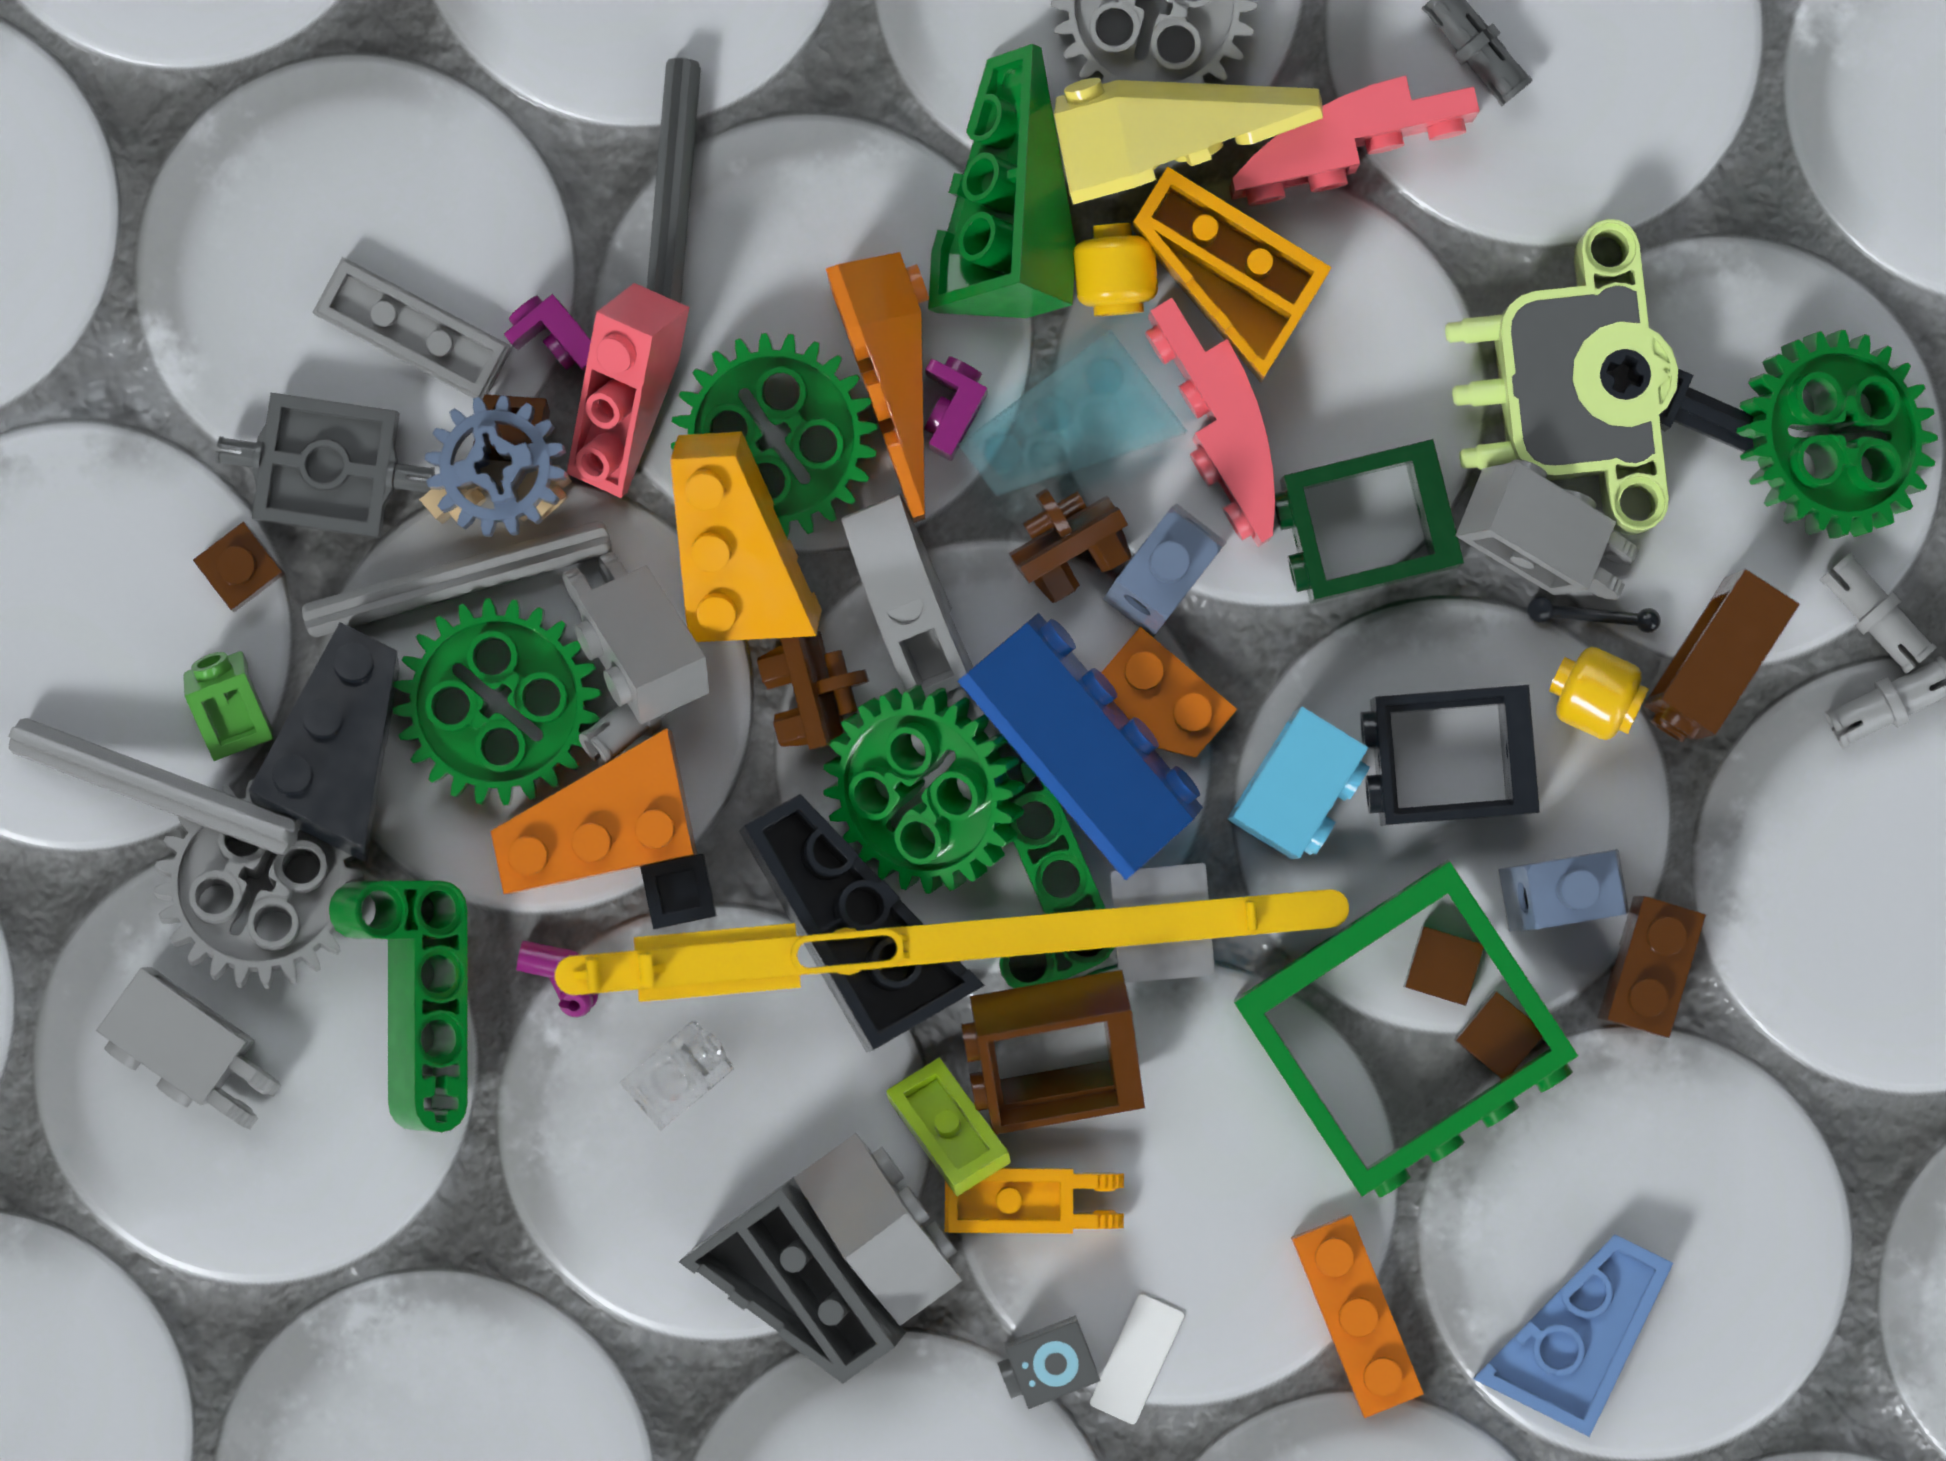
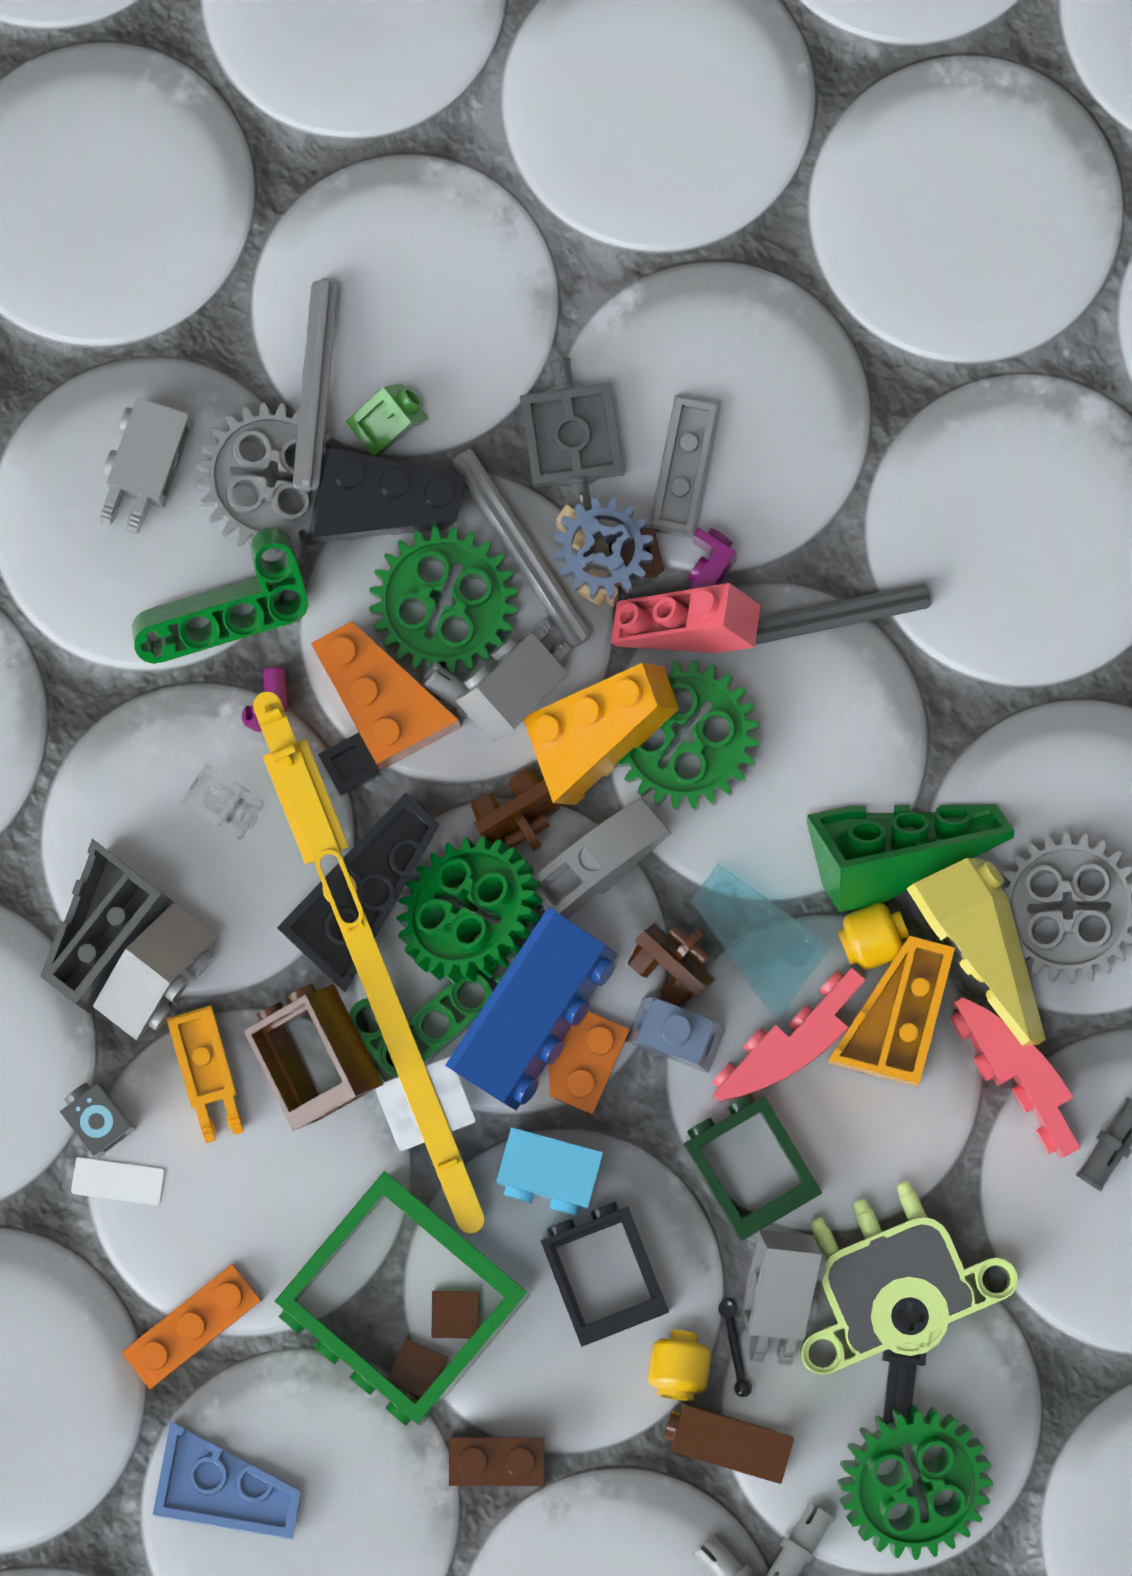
camera: 80 degrees right, 5 degrees down
reddish brown plate [193,521,285,612] -> none
orange wedge [826,252,929,523] -> none
lime plate [886,1057,1011,1196] -> none
magenta bracket [924,356,988,462] -> none
sand blue torso [1498,849,1629,932] -> none

